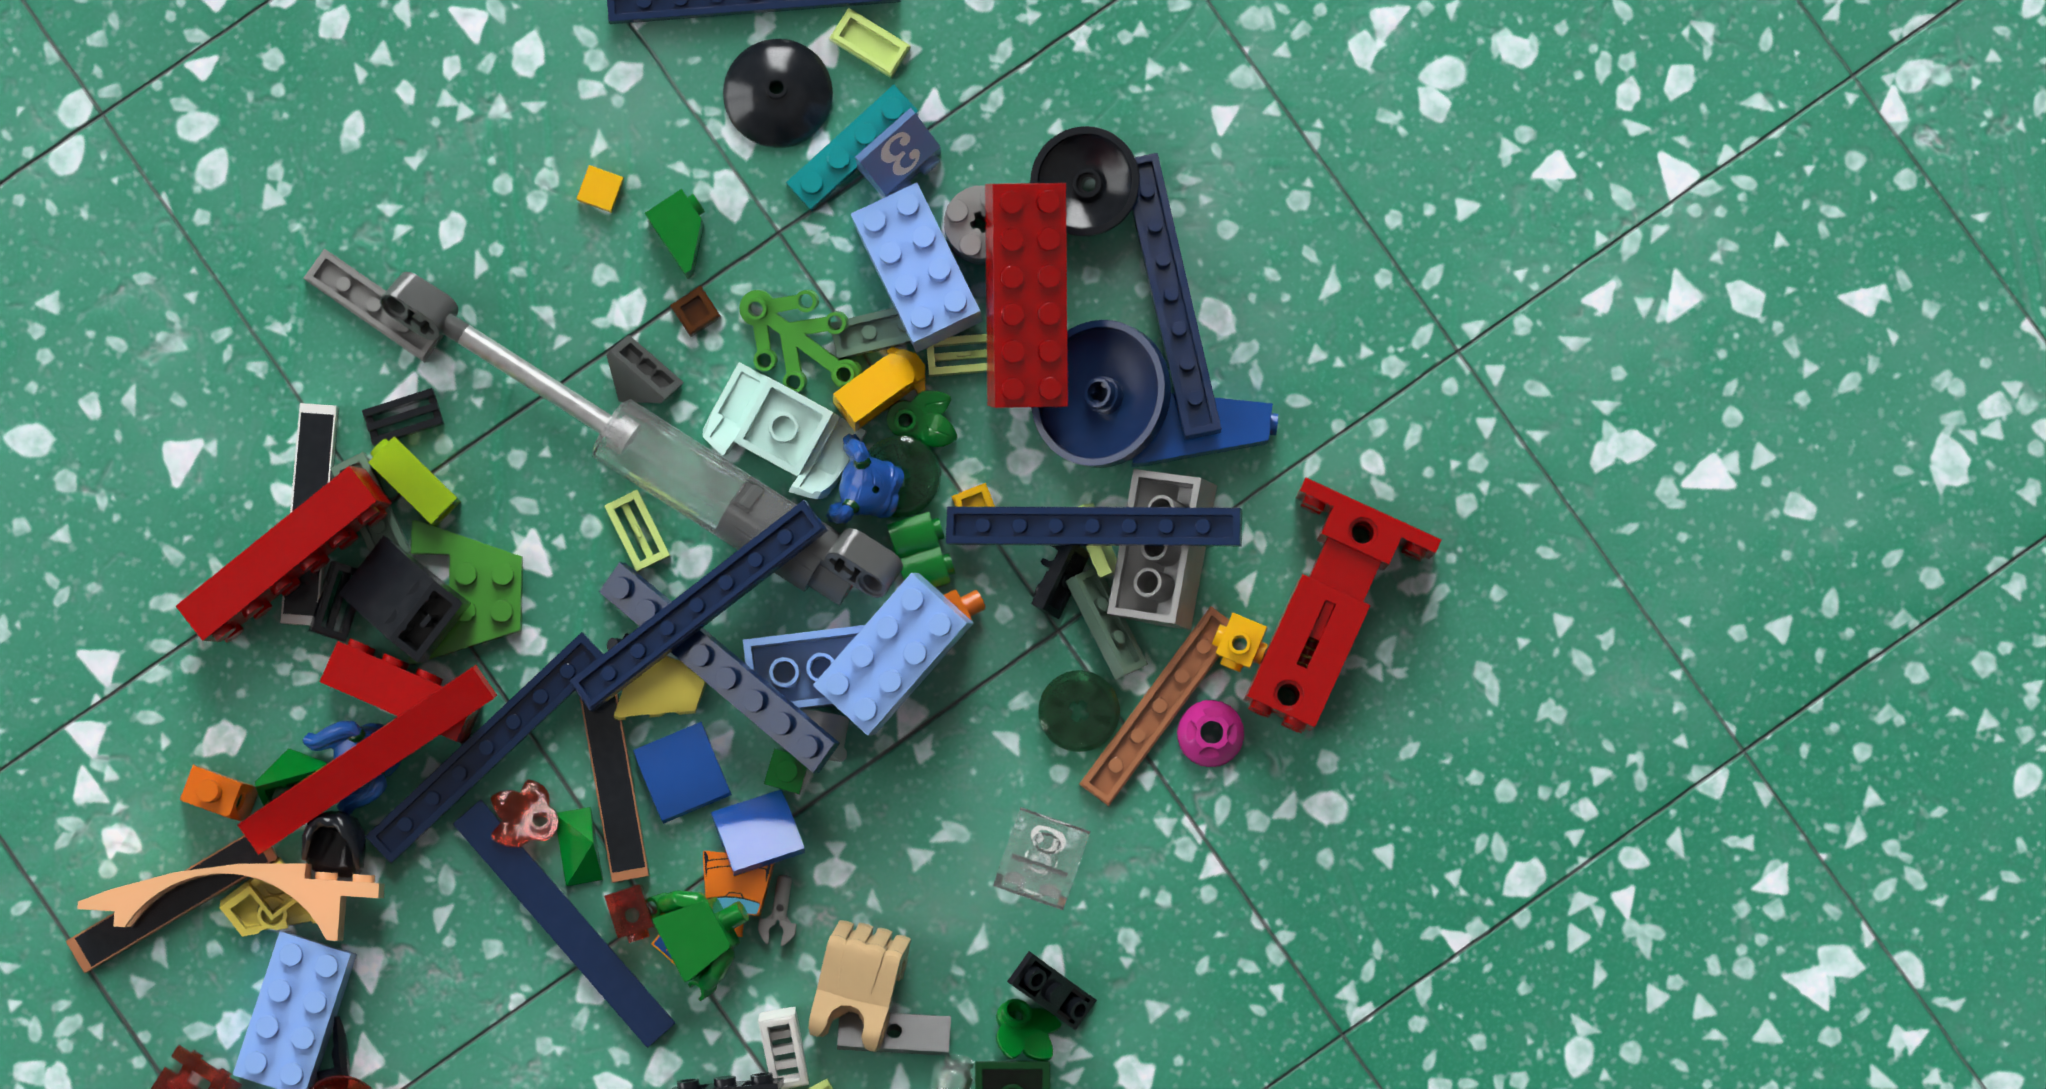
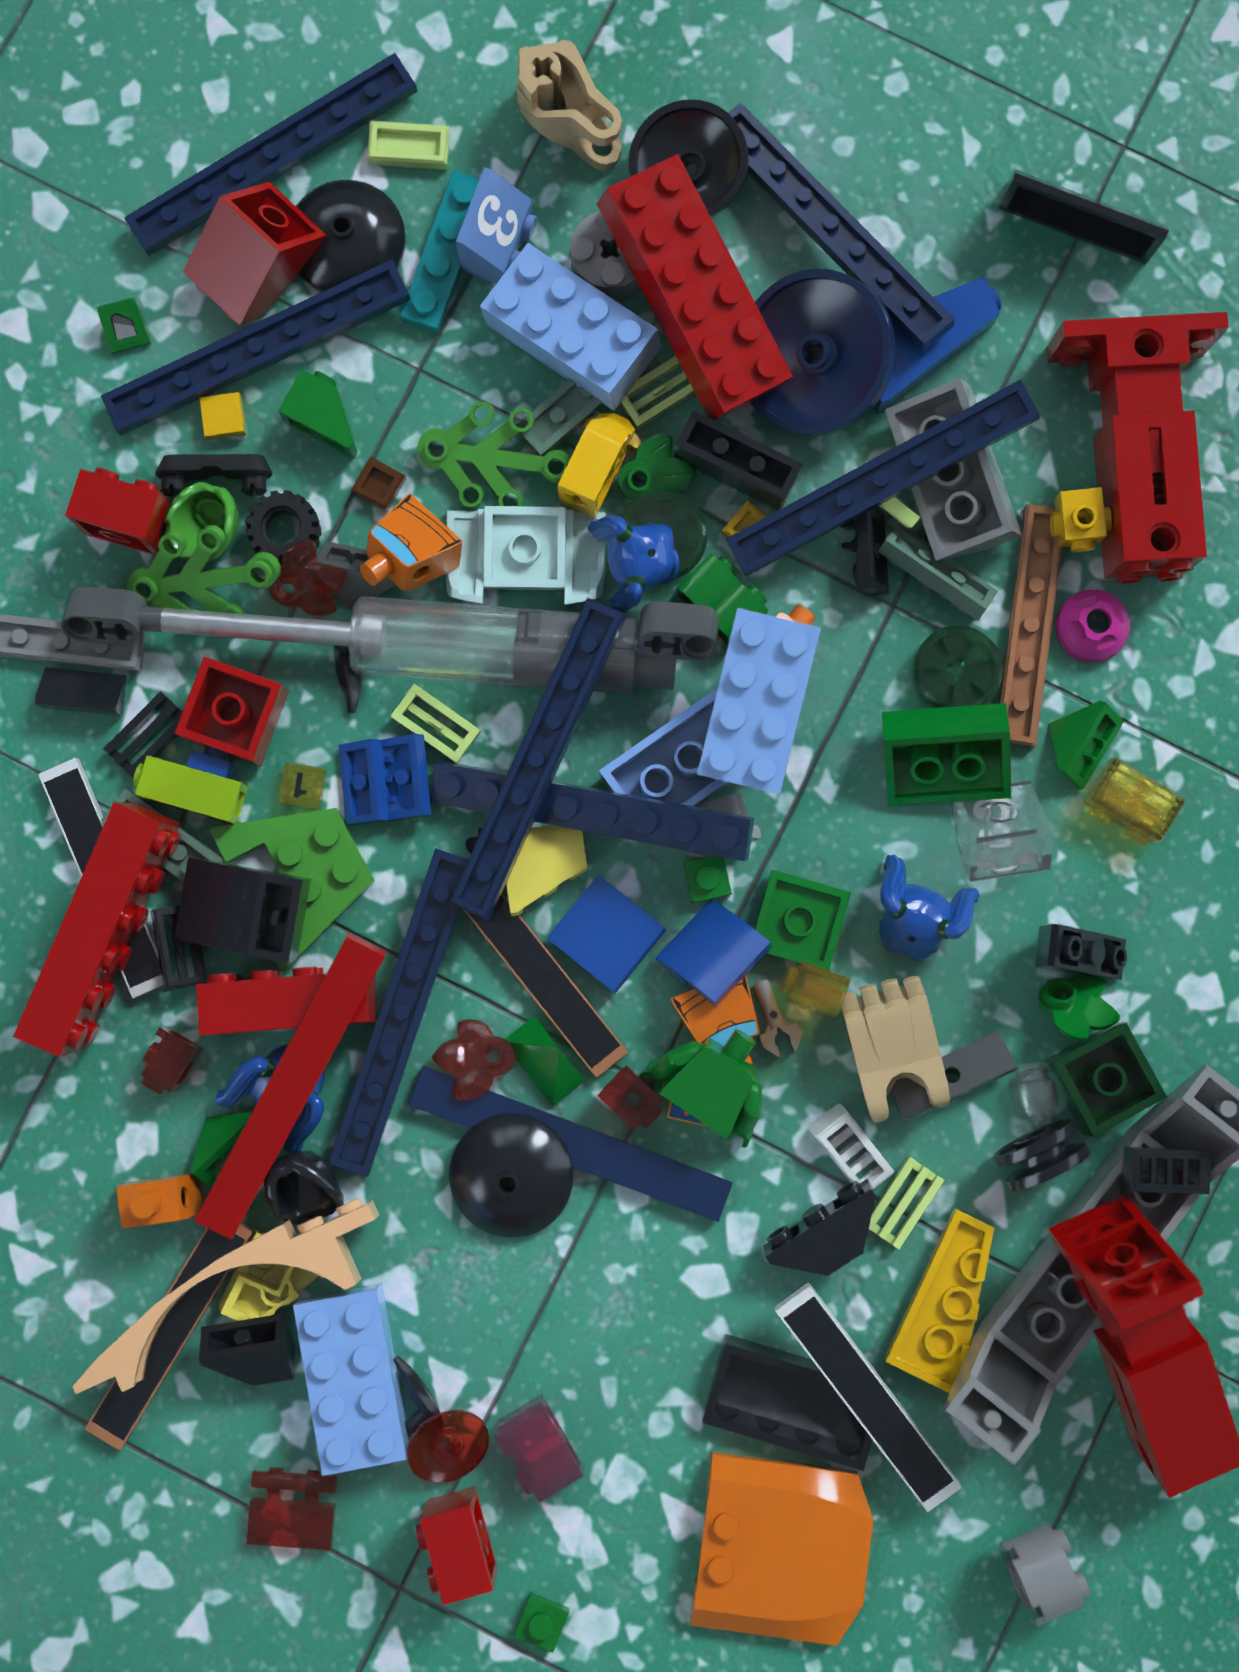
camera: 30 degrees left, 0 degrees up
none -> black slope [35,667,127,716]
none -> red brick [65,467,171,556]
none -> green slope [97,297,151,354]
none -> dark blue plate [101,260,411,435]
none -> bright green plant [126,525,281,636]
none -> clear red brick [141,1027,203,1094]
none -> black piece [155,454,272,497]
none -> bright green hair [164,482,239,561]
none -> red brick [175,656,289,767]
none -> slope [183,182,327,326]
none -> blue plate [187,747,238,780]
none -> black slope [199,1313,295,1386]
none -> black tyre [245,490,321,568]
none -> clear red plate [269,540,347,617]
none -> clear yellow tile [278,762,327,810]
none -> black bar [334,646,361,714]
none -> blue slope [339,733,431,825]
none -> orange torso [360,494,463,591]
none -> black dish [449,1113,574,1237]
none -> tan piece [516,40,622,171]
none -> black brick [674,410,803,510]
none -> green plate [754,870,851,972]
none -> clear yellow brick [779,961,851,1017]
none -> blue hair [879,854,979,961]
none -> green slope [882,703,1011,806]
none -> black slope [998,169,1169,264]
none -> green slope [1049,701,1124,790]
none -> clear yellow brick [1083,757,1186,846]

